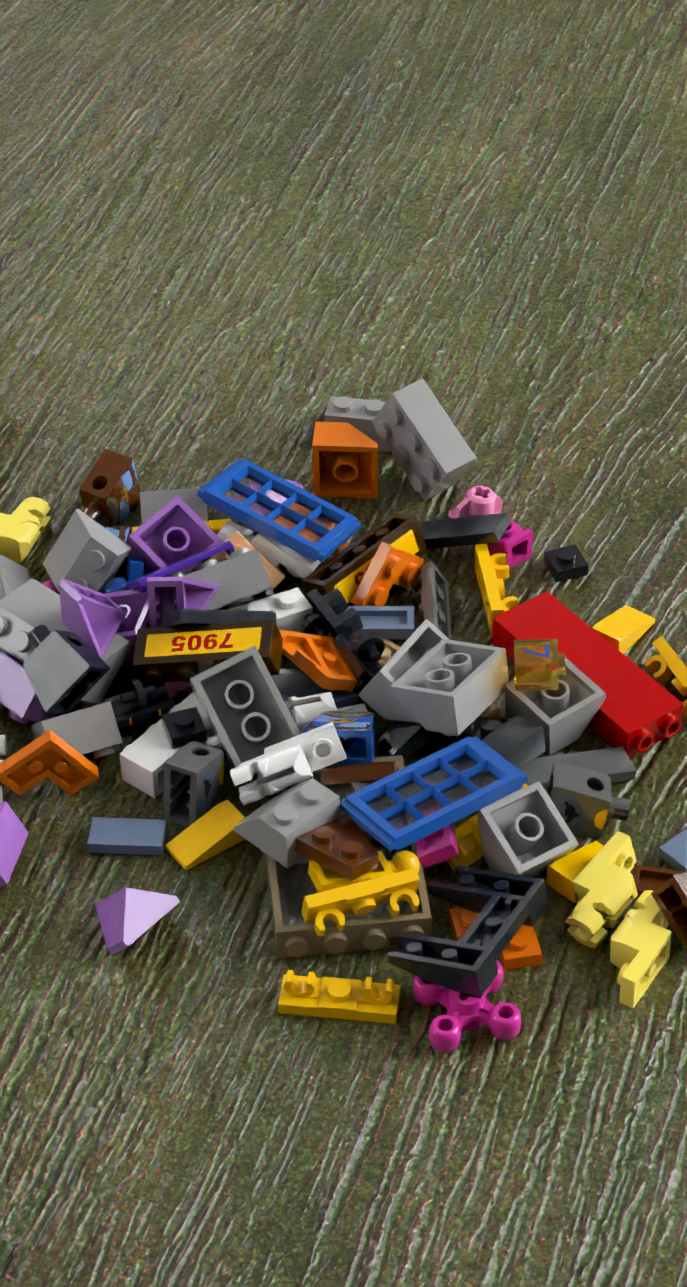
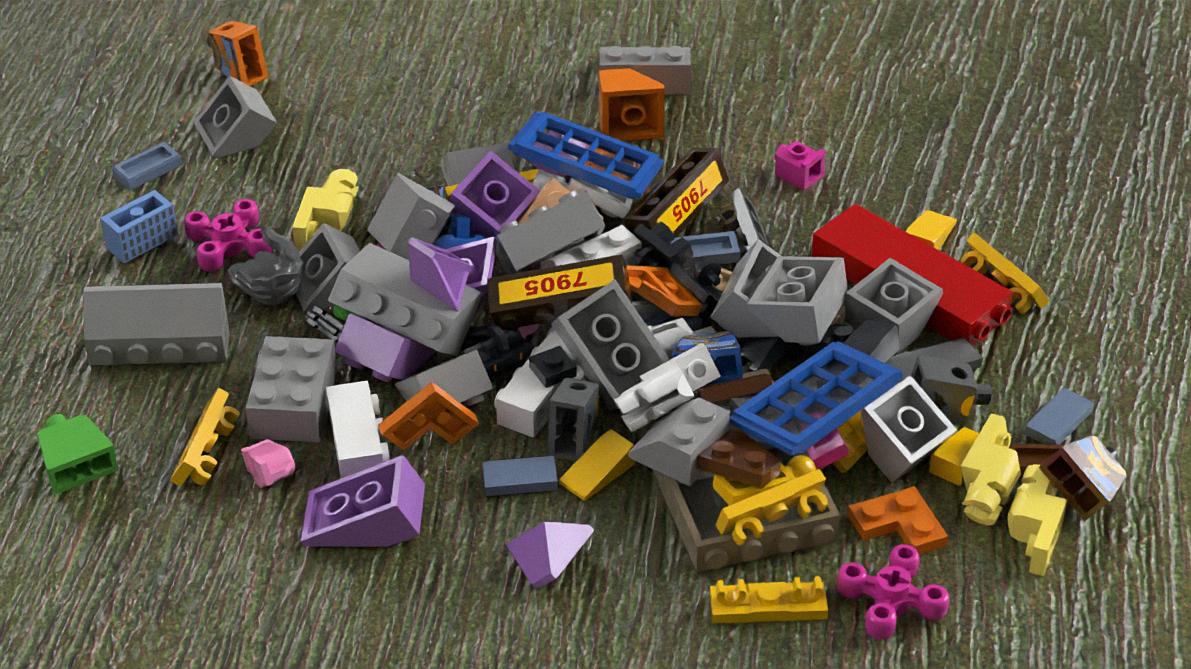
camera: 10 degrees left, 0 degrees up
torso [23,625,110,714] -> none
reddish brown torso [79,449,141,527] -> none
dark purple piece [121,541,235,593] -> none
medium lavender slope [147,577,221,628] -> none
black tile [165,609,277,627] -> none
orange plate [351,542,425,606] -> none
light grey brick [372,378,476,501] -> none
black wedge [388,865,548,997] -> none
black tile [420,513,511,549] -> none
bright pink piece [448,486,503,518] -> none
yellow plate [475,544,518,636] -> none
clear yellow brick [514,639,566,691] -> none
black plate [544,544,588,582] -> none

